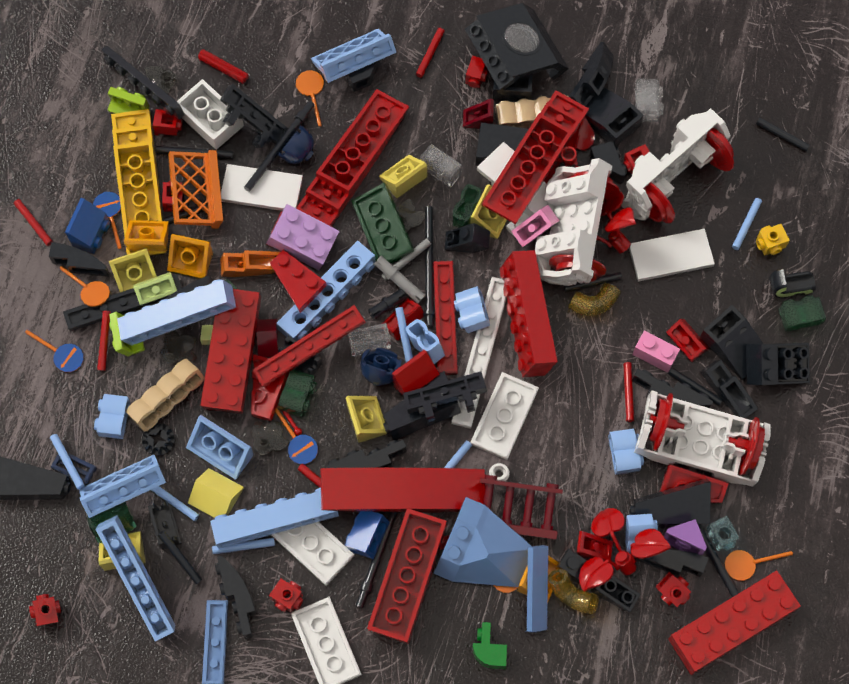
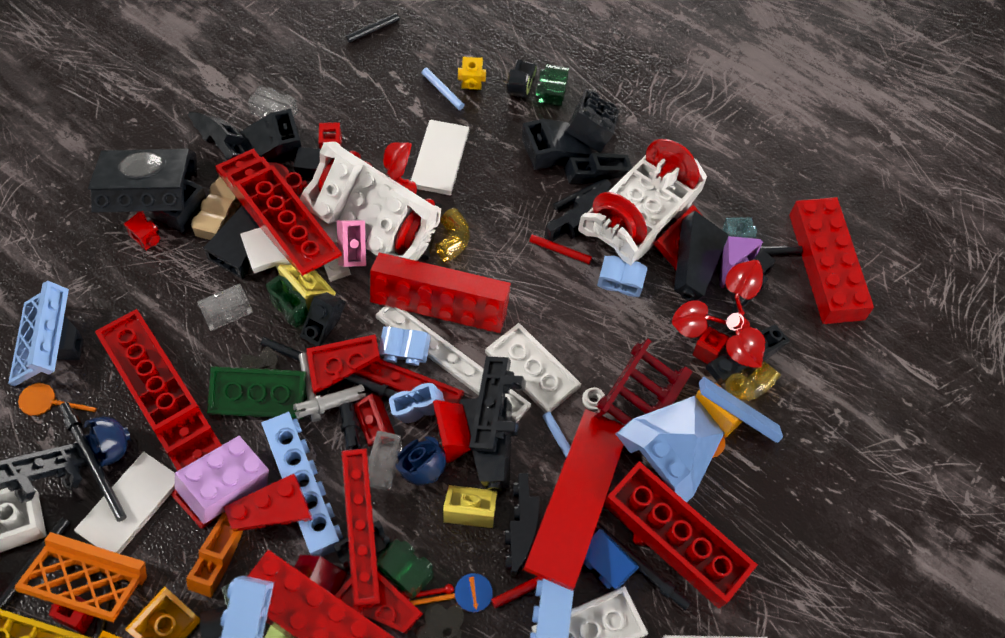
camera: 70 degrees left, 10 degrees down
light yellow slope [379,155,427,198] -> none
light blue bar [395,307,413,362] -> none
red bar [416,28,445,78] -> none
dark red slope [463,99,494,129] -> none
green brick [472,622,507,669] -> none
white piece [621,108,734,223] -> none
light blue brick [625,514,658,555] -> none
bright pink brick [633,331,680,373] -> none
red brick [656,571,691,607] -> none
red slope [666,319,709,362] -> none
orange piece [724,550,793,581] -> none
none -> red wing [306,334,380,395]

